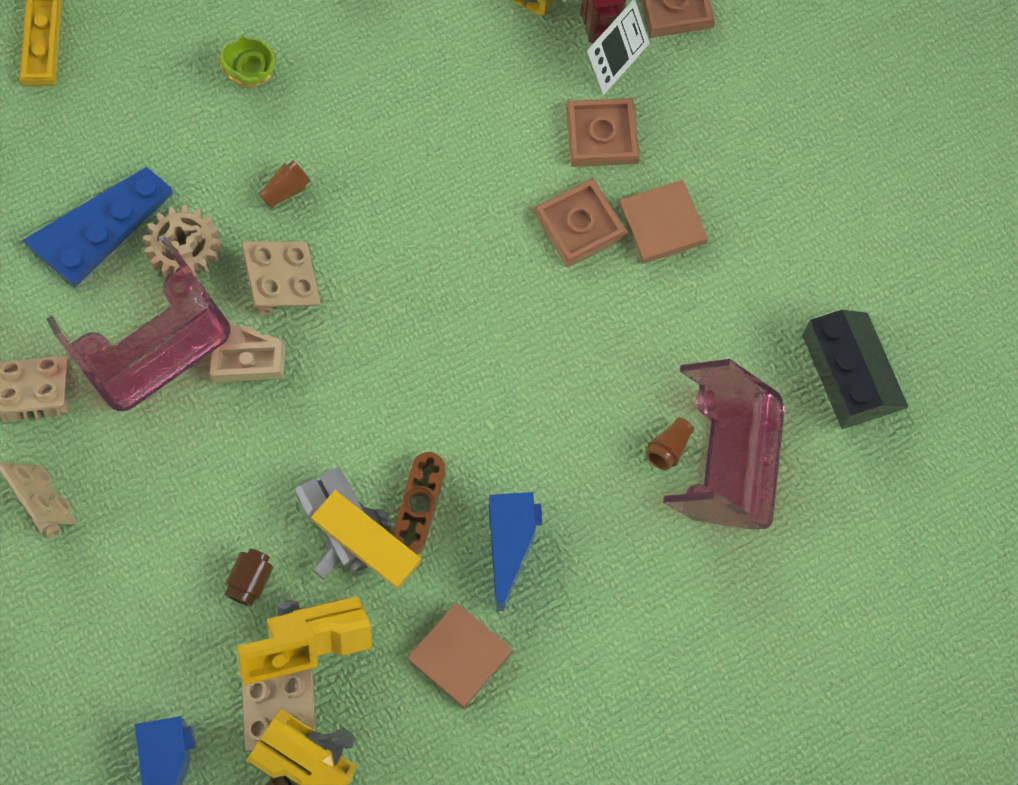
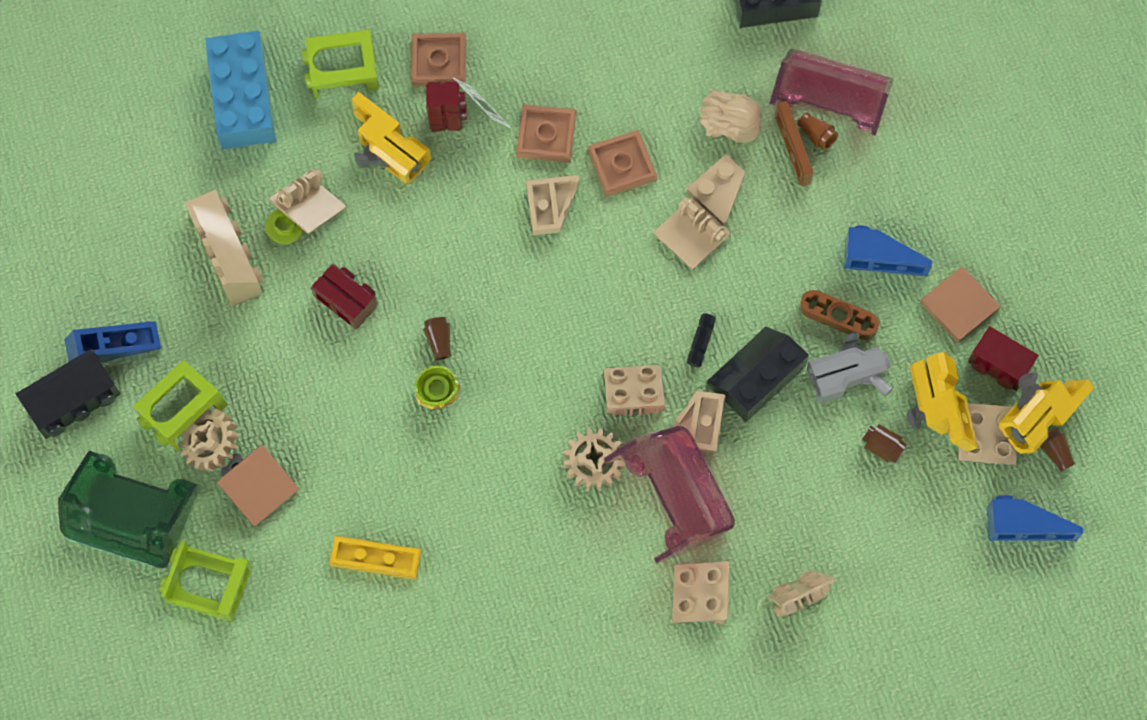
camera: 75 degrees left, 0 degrees up
blue wing [23,167,173,288] -> none
dark orange cone [258,160,311,209] -> none
yellow tile [311,490,422,590] -> none
nougat tile [618,180,708,264] -> none
none -> reddish brown cone [423,317,452,360]
none -> tan wing [526,175,580,236]
none -> tan hinge [653,197,731,270]
none -> tan wing [686,154,745,227]
none -> black axle [687,313,716,368]
none -> tan hair [699,90,761,143]
none -> black slope [706,326,809,422]
none -> dark orange tile [775,101,814,187]
none -> dark red brick [968,326,1039,392]

